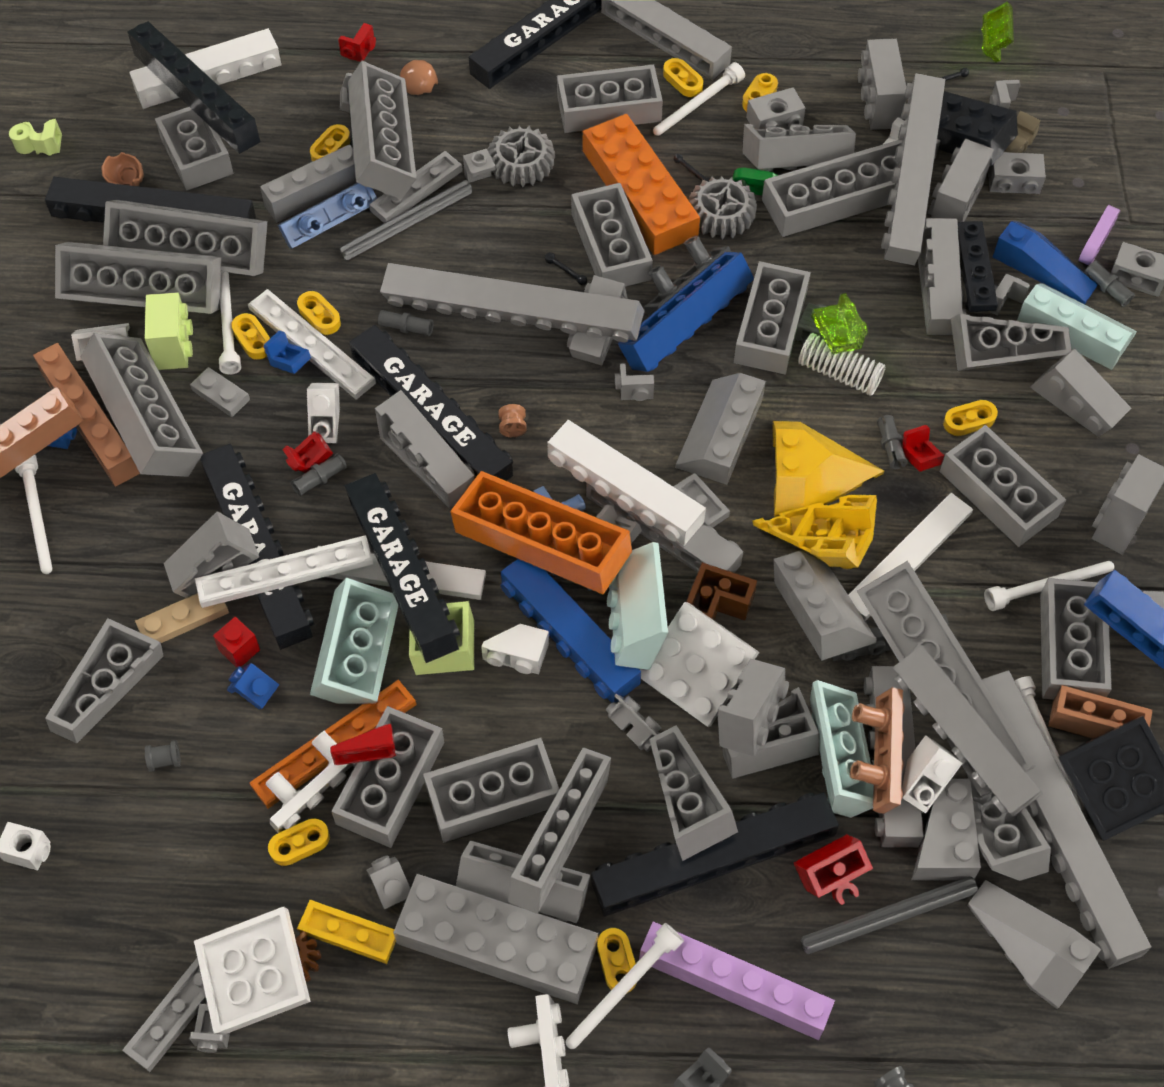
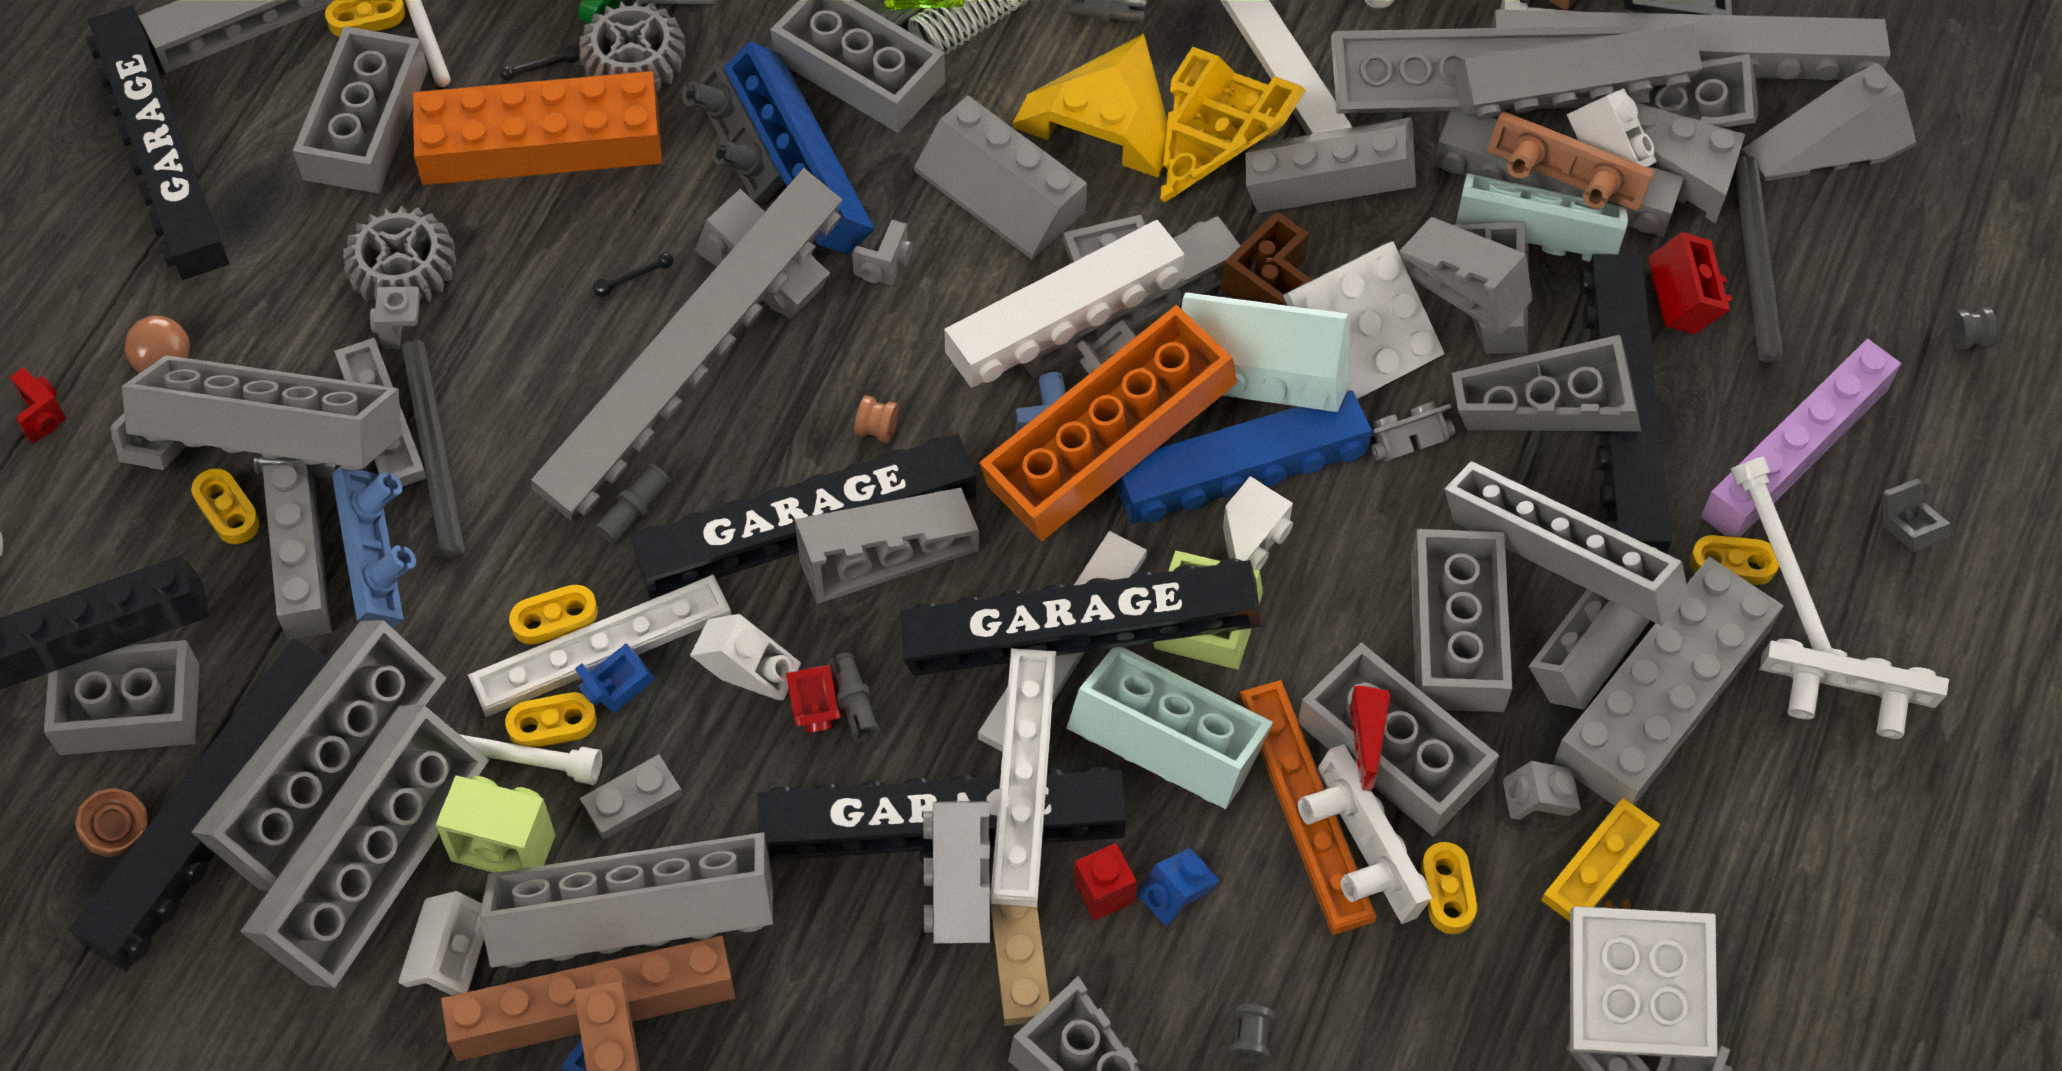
camera: 70 degrees left, 0 degrees up
light grey brick [571,183,653,286] -> none

